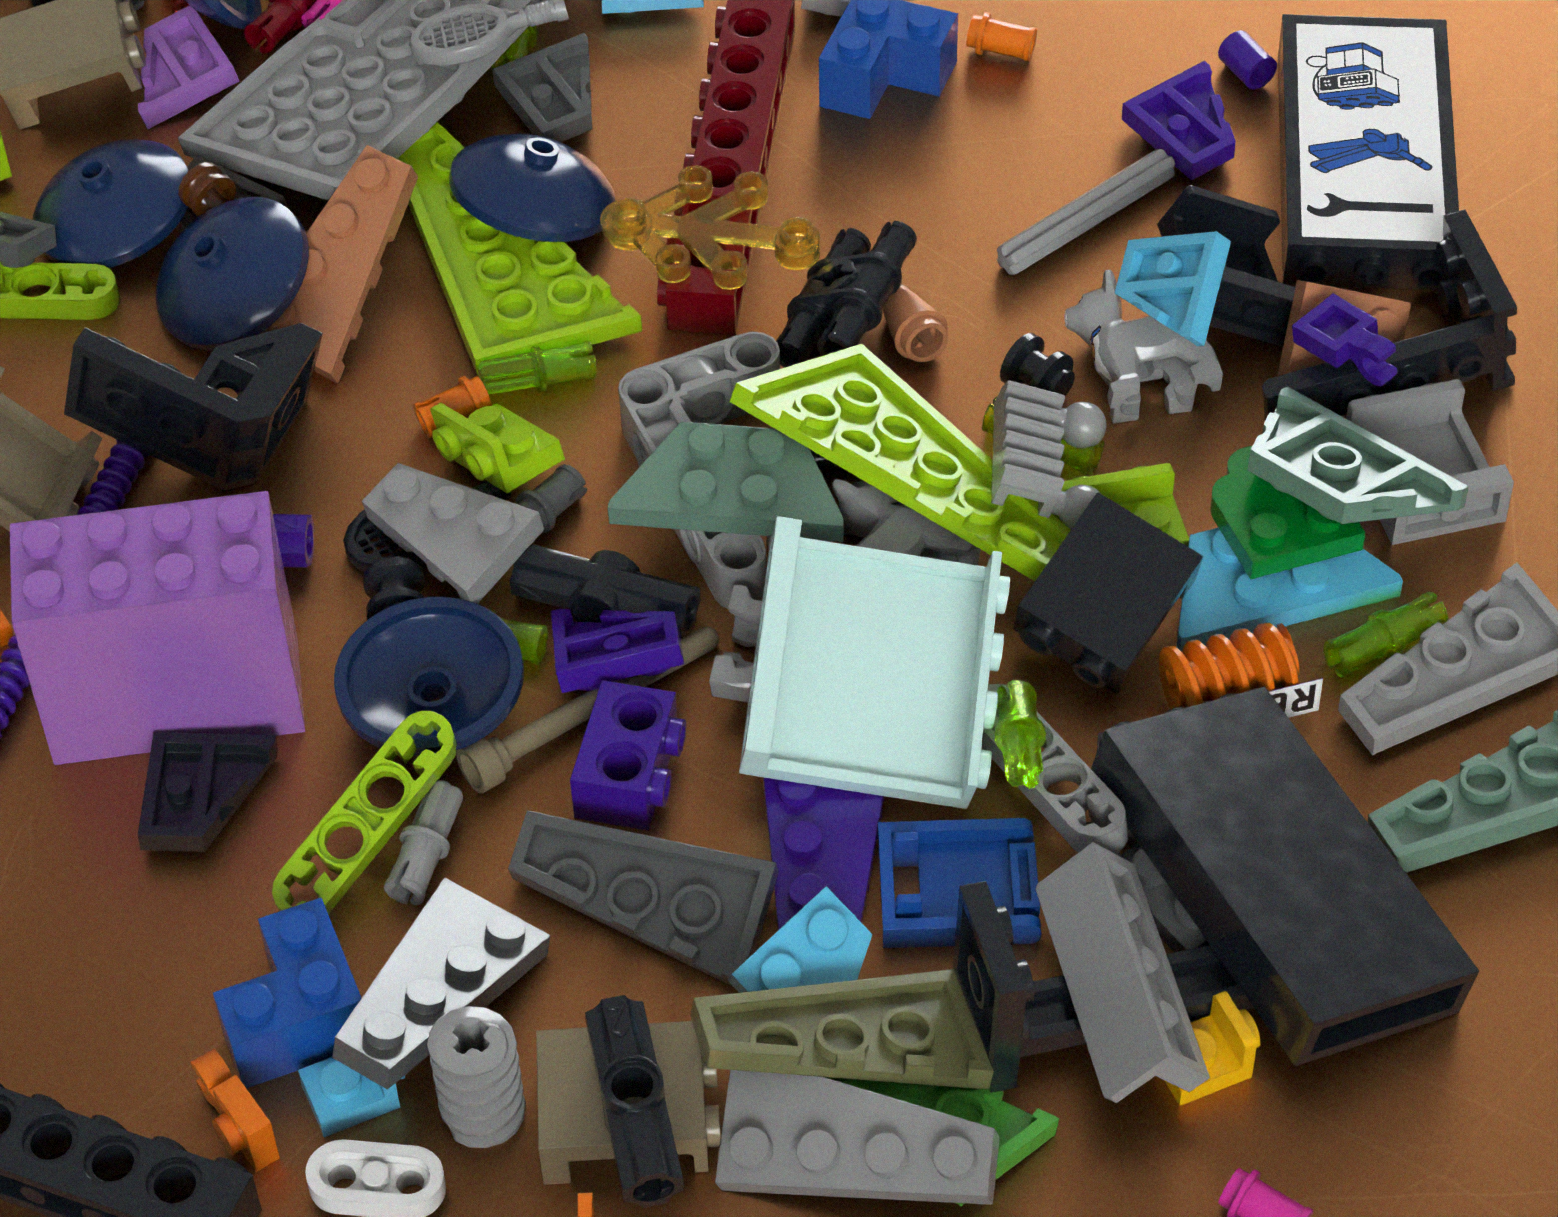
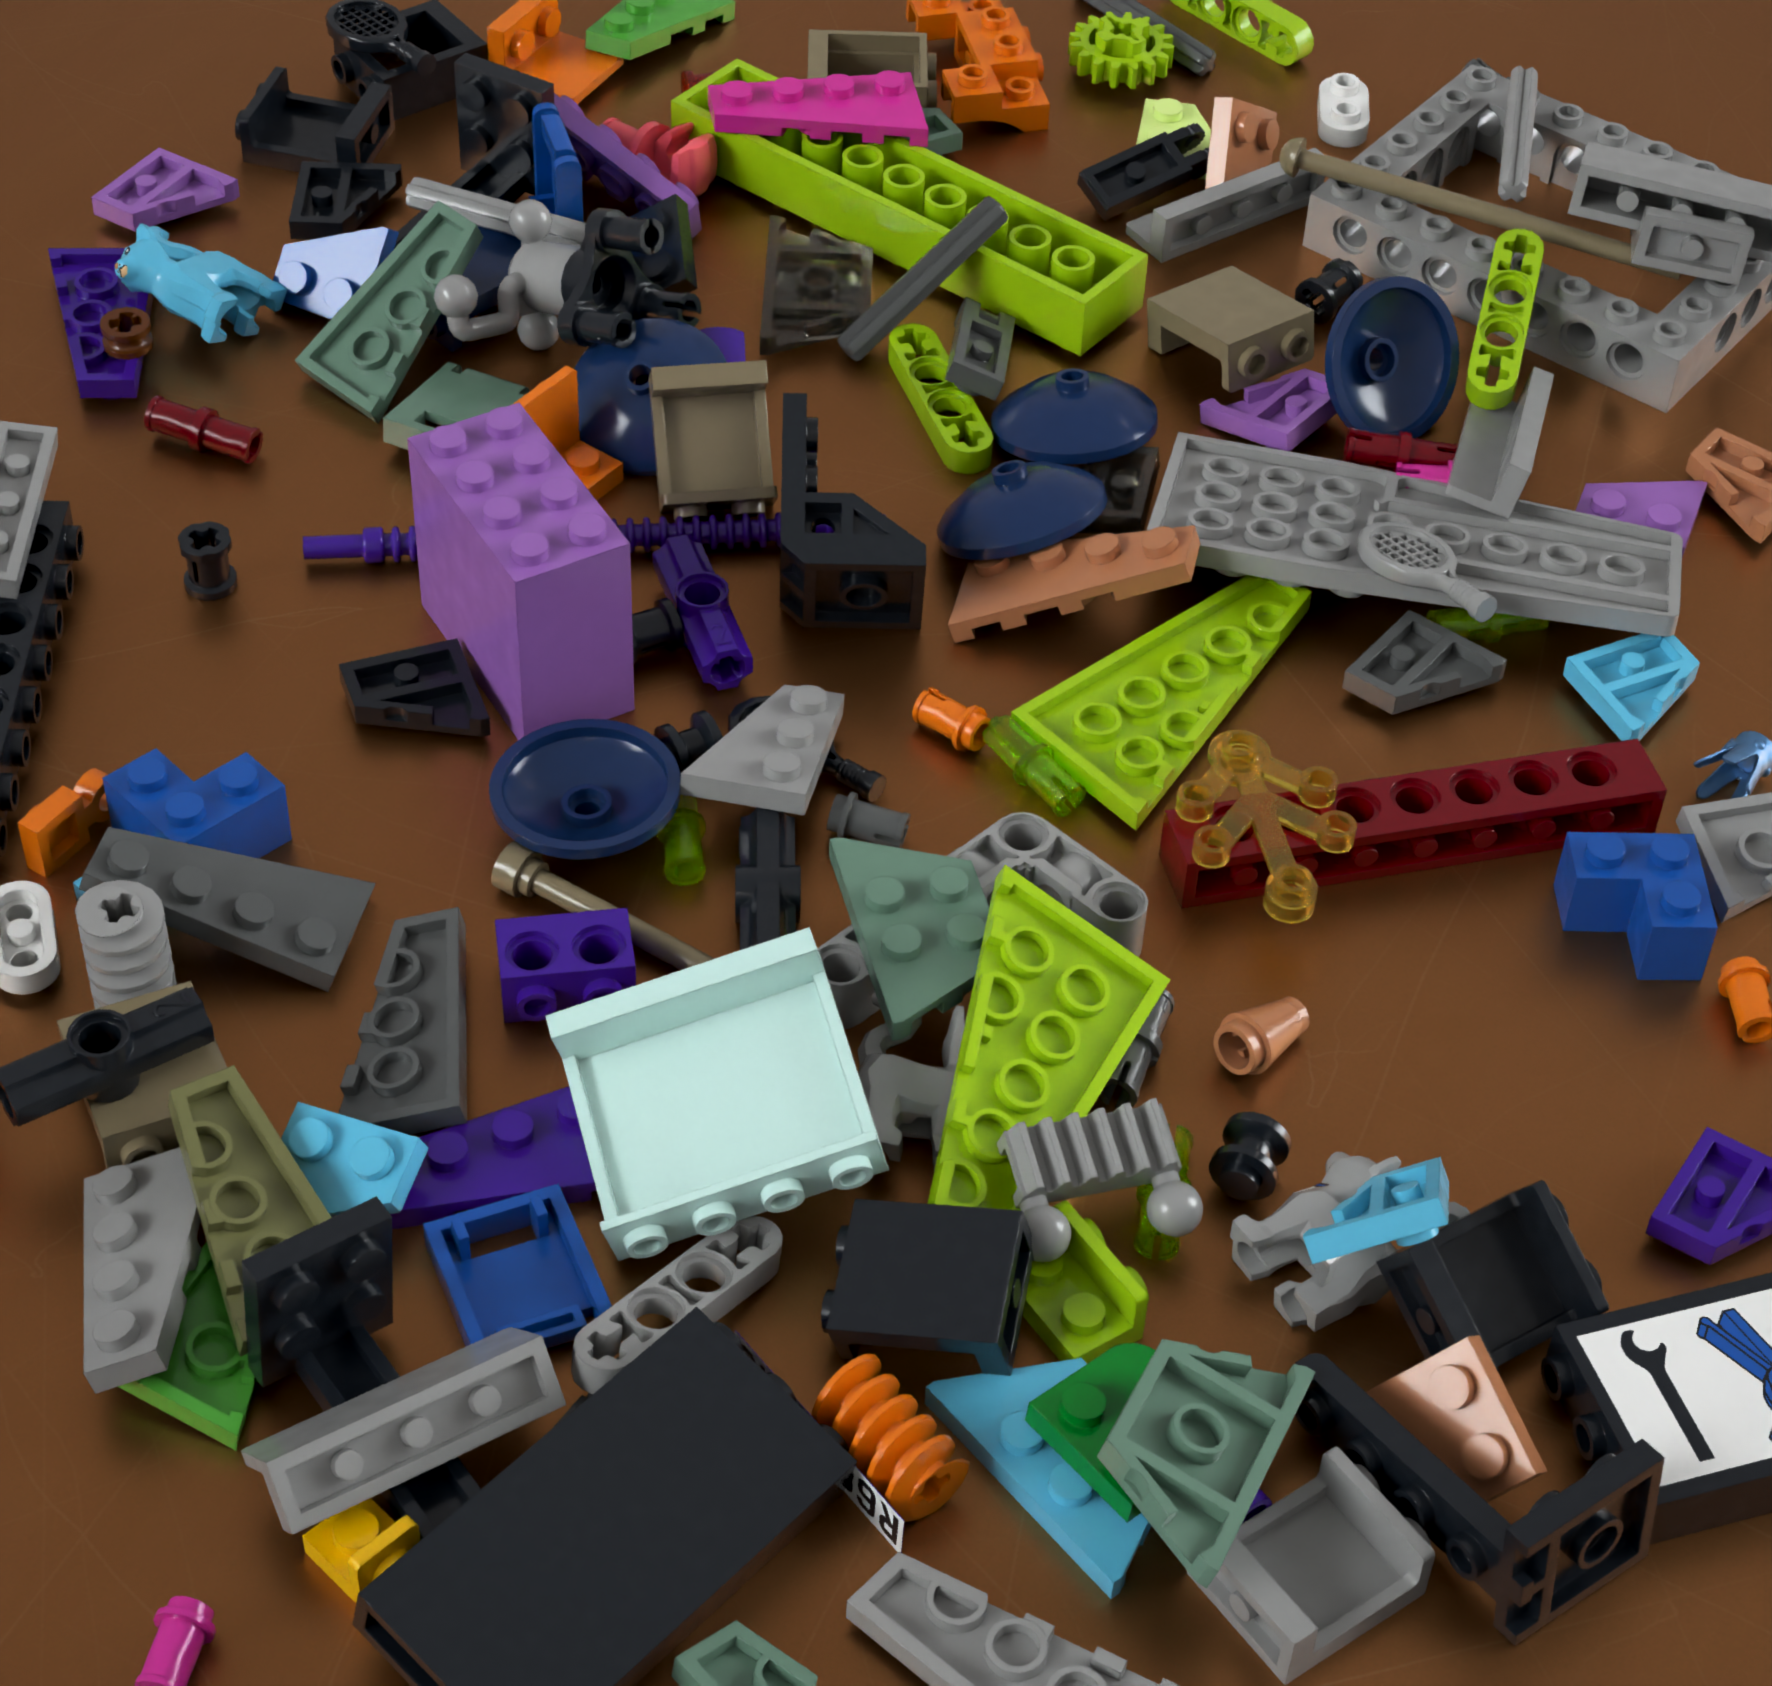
camera: 65 degrees right, 5 degrees down
reddish brown bush [178,162,236,217] -> none
lime beam [272,711,457,914] -> none
light grey axle [384,780,463,905] -> none
lime bracket [430,403,565,493] -> none
dark blue dish [449,134,615,242] -> none
dark purple wing [551,609,684,693] -> none
black pin [776,221,917,368] -> none
clear neon green axle [994,680,1046,789] -> none
light grey axle [996,149,1176,275] -> none
dark purple plate [1292,293,1398,386] -> none
clear neon green pin [1323,591,1449,678] -> none

